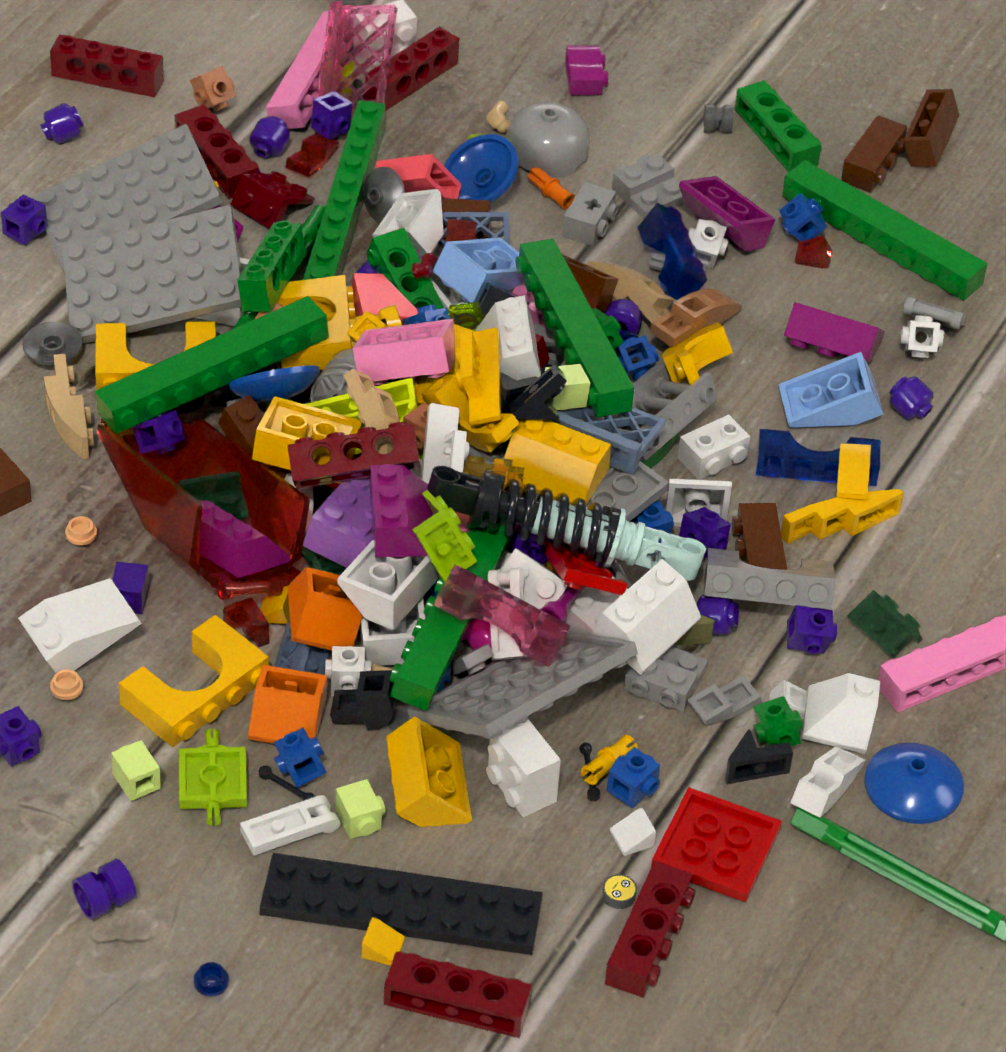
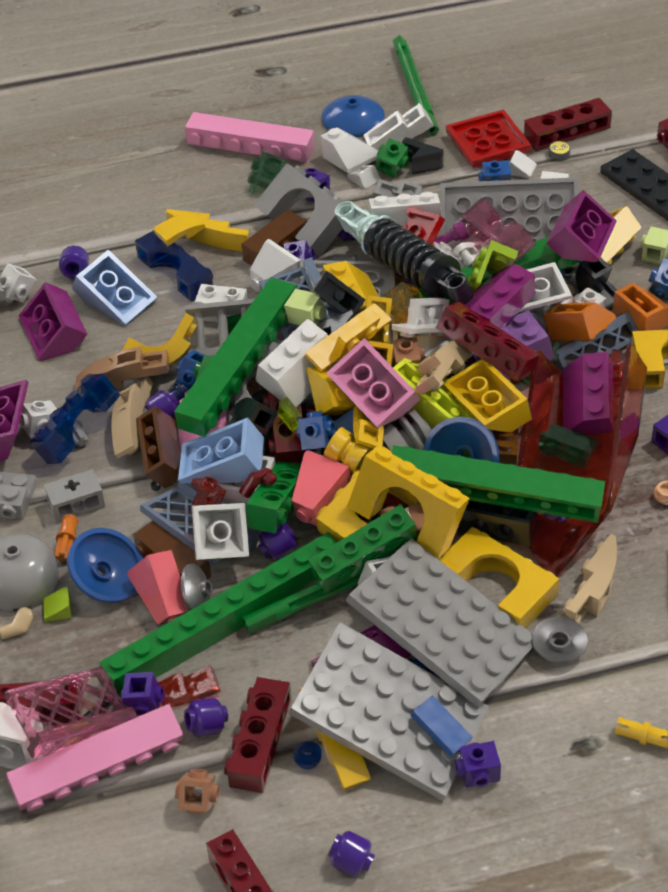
camera: 130 degrees left, 0 degrees up
dark red bracket [230,171,314,229] -> none
none -> yellow arch [347,446,470,559]
none -> tile [410,695,473,758]
none -> magenta slope [546,190,617,262]

